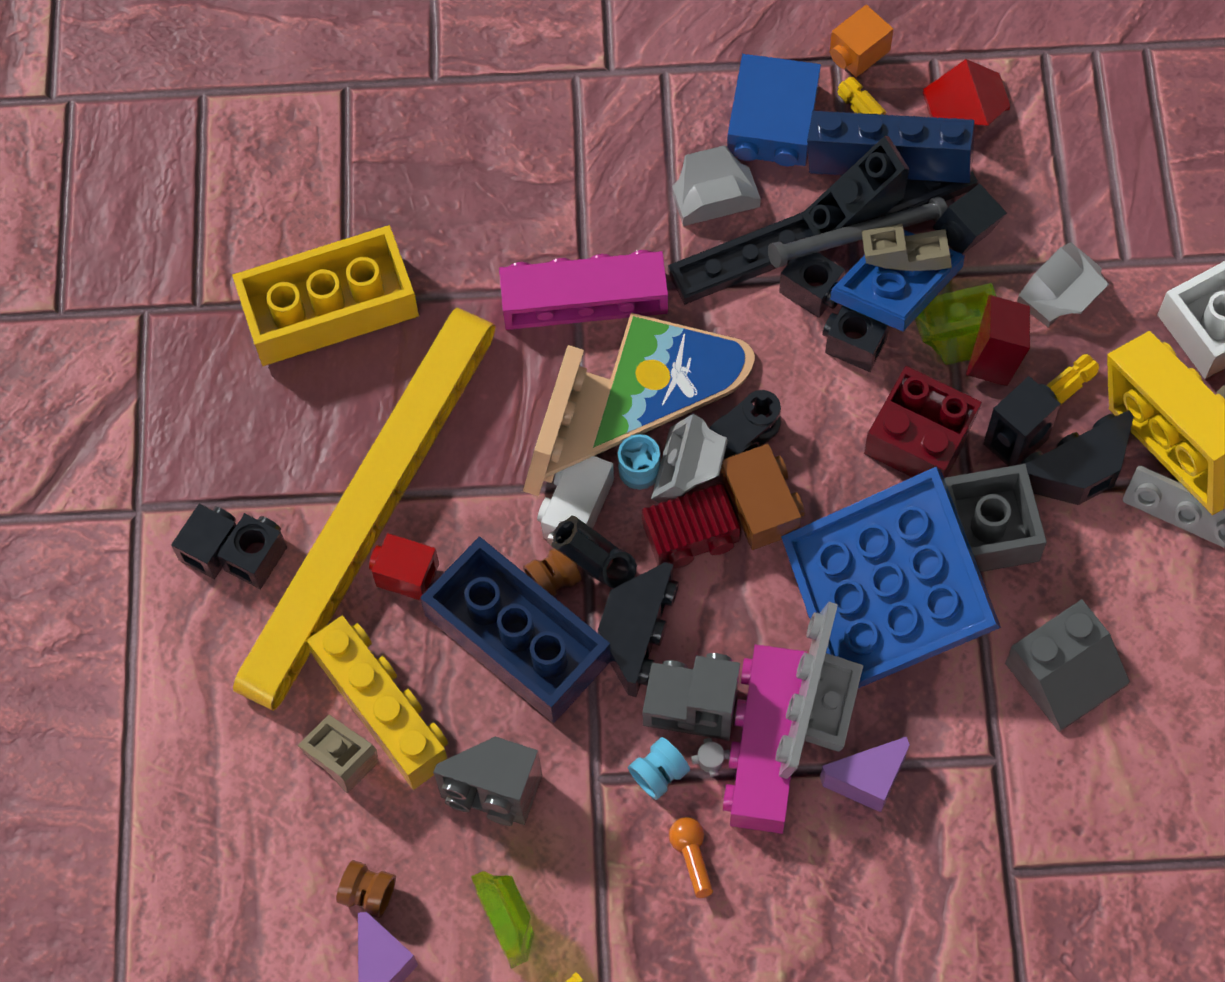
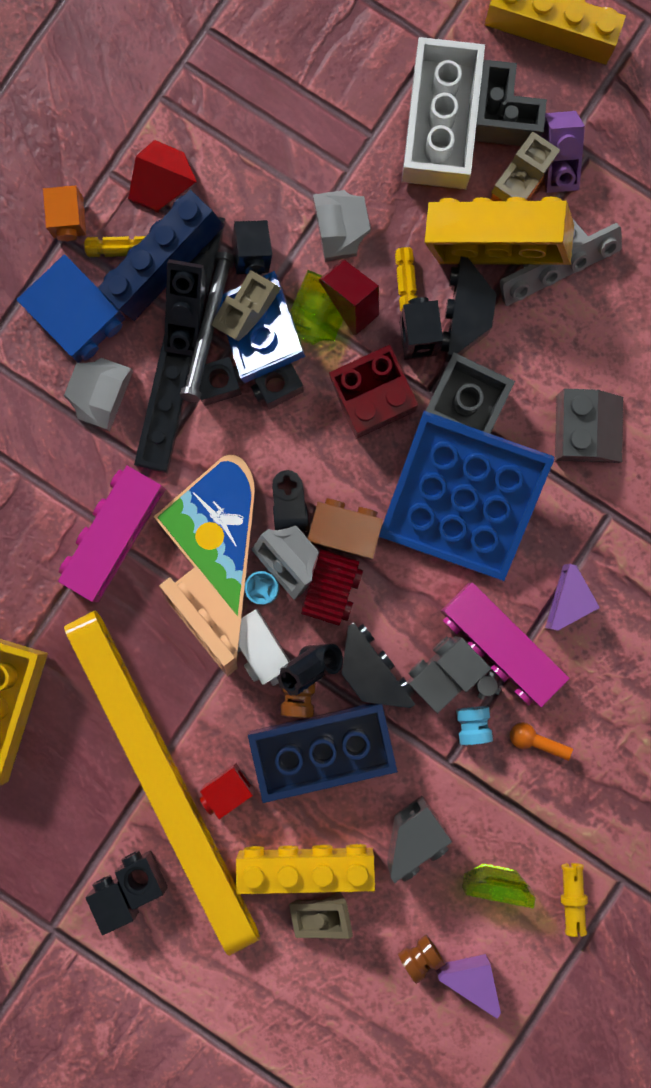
camera: 55 degrees left, 20 degrees up
light grey bracket [775,602,863,779] -> none

